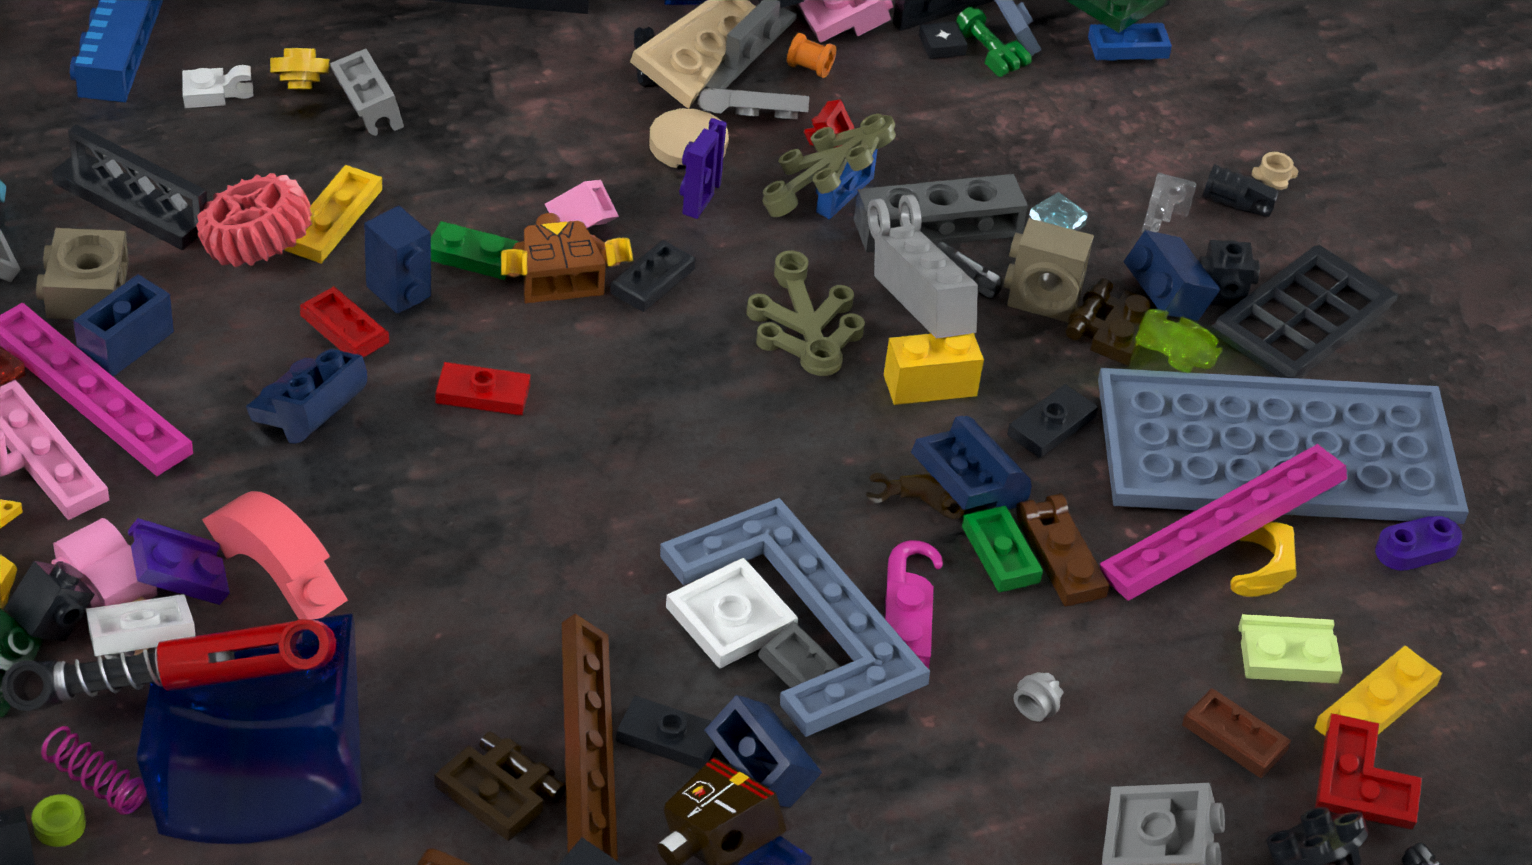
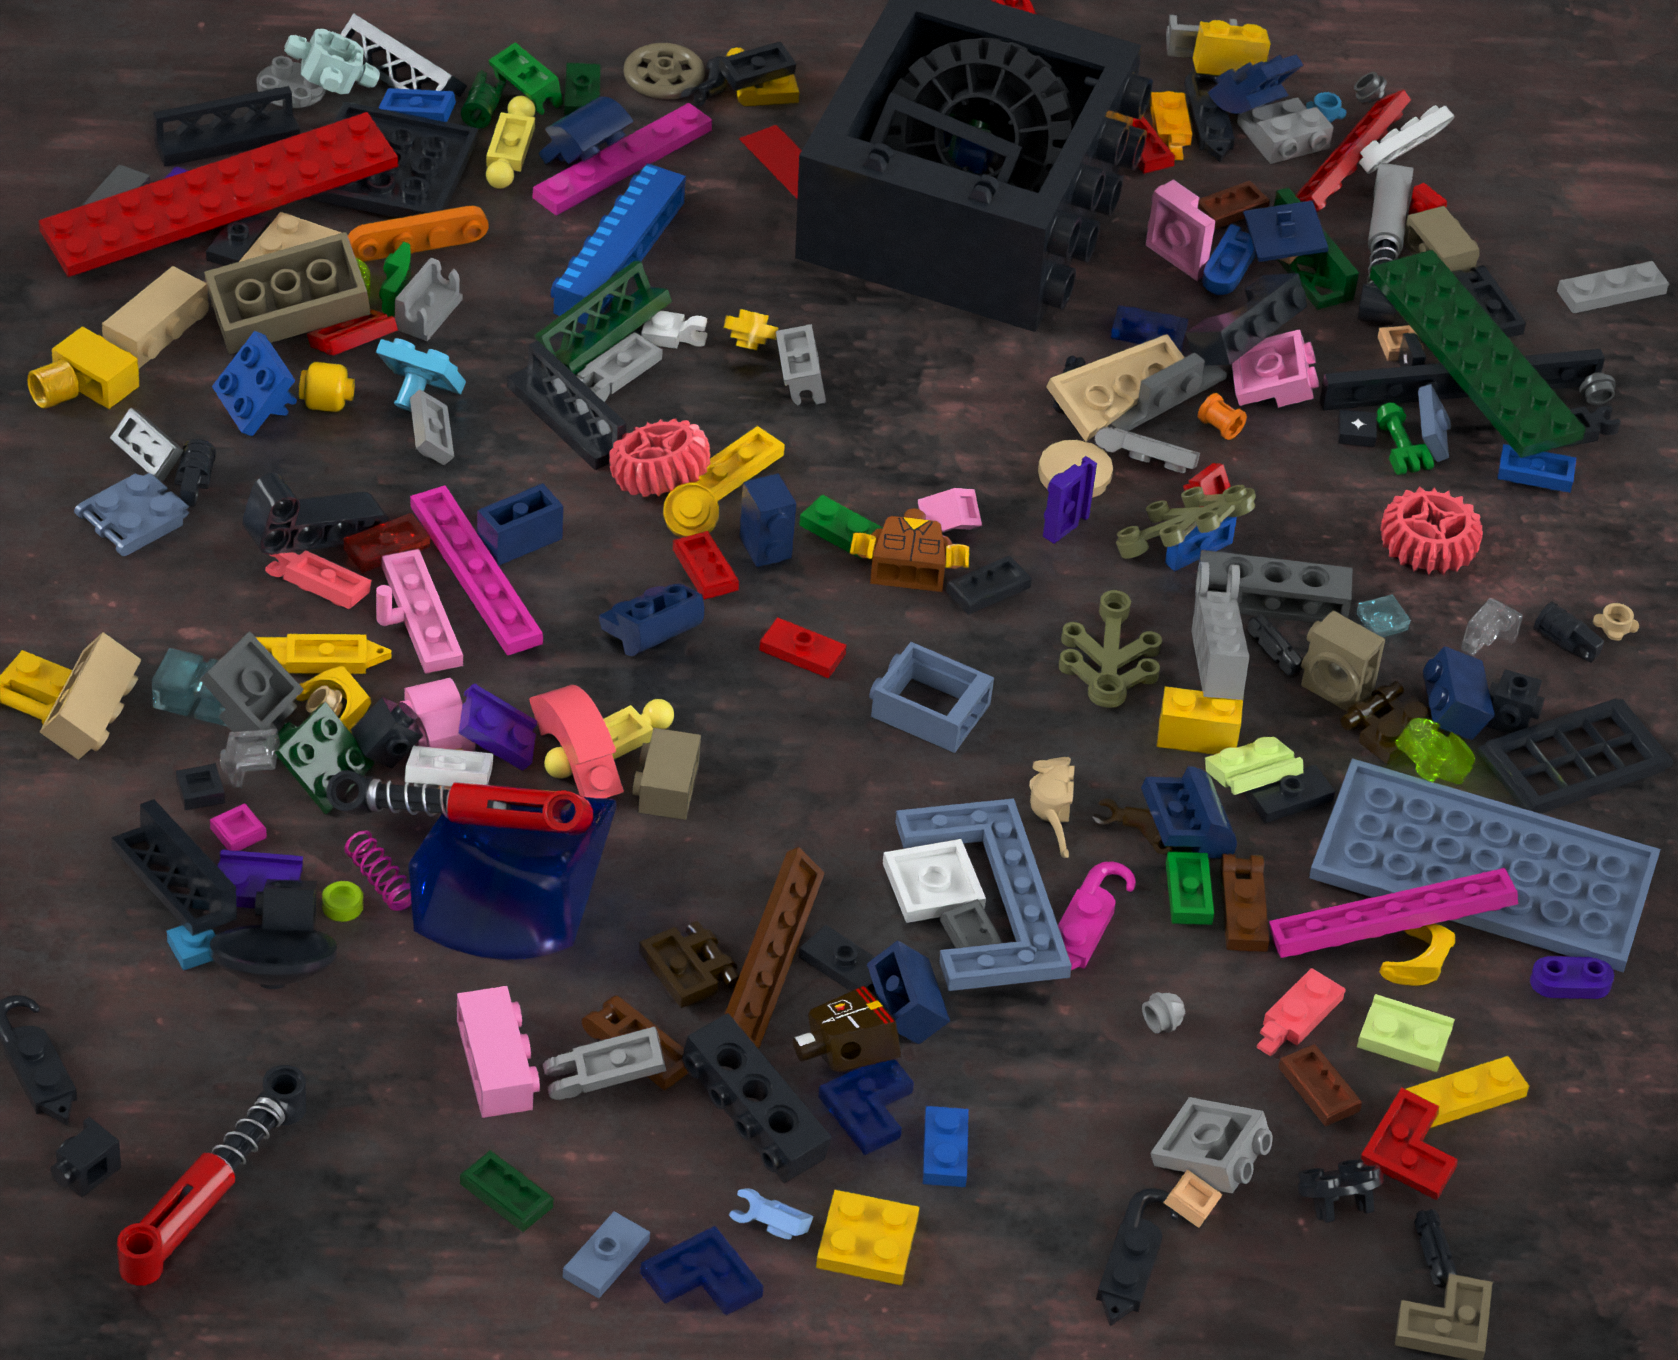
camera: 20 degrees right, 0 degrees up
dark tan brick [36,228,129,319] -> none
none -> dark green fence [534,261,672,375]
none -> light yellow plate [544,699,674,779]
none -> light grey hinge [577,332,662,405]
none -> dark tan brick [633,728,701,820]
none -> yellow plate [663,483,719,538]
none -> sand blue window [869,642,994,753]
none -> tan animal [1029,757,1075,858]
none -> yellowish green plate [1205,736,1303,795]
none -> coral plate [1257,968,1345,1056]
none -> coral gear [1380,487,1483,575]

